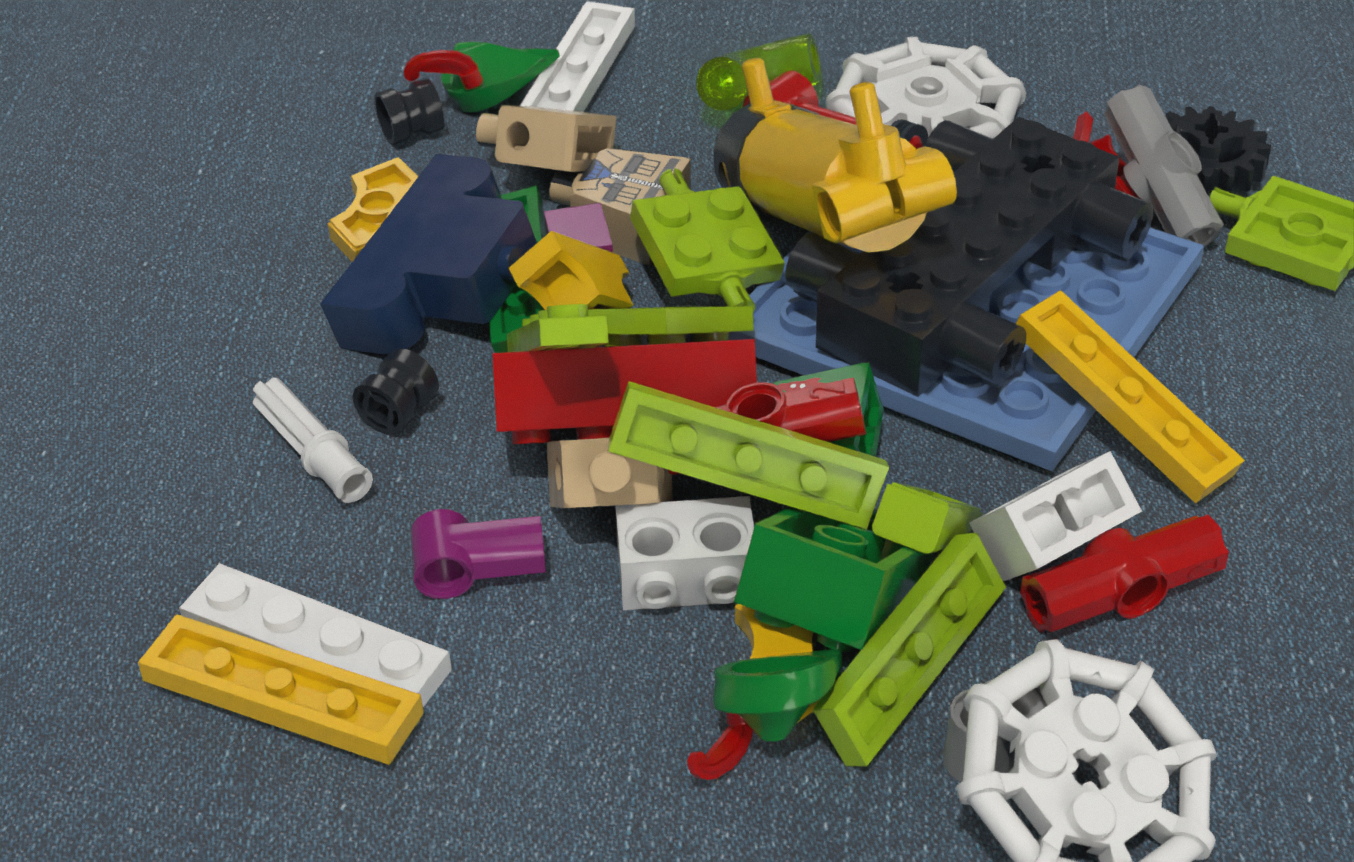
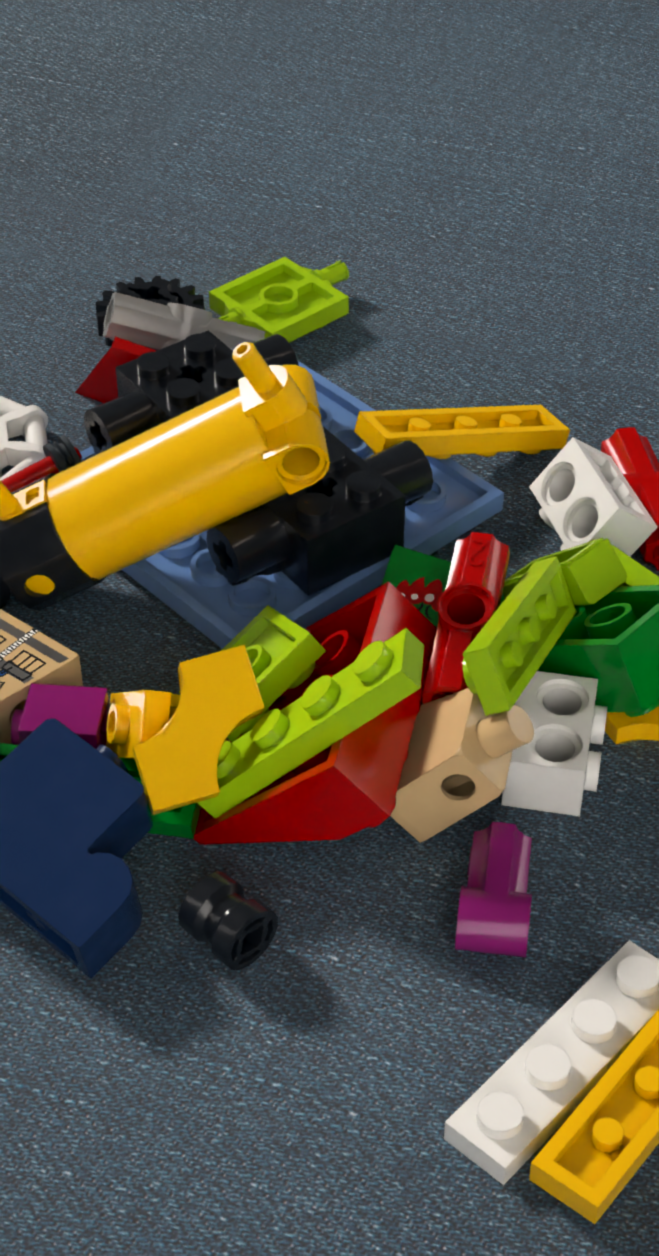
camera: 75 degrees left, 0 degrees up
white axle [253,377,373,503] -> none
lime plate [630,168,785,313] -> none
none -> yellow tile [132,644,265,816]

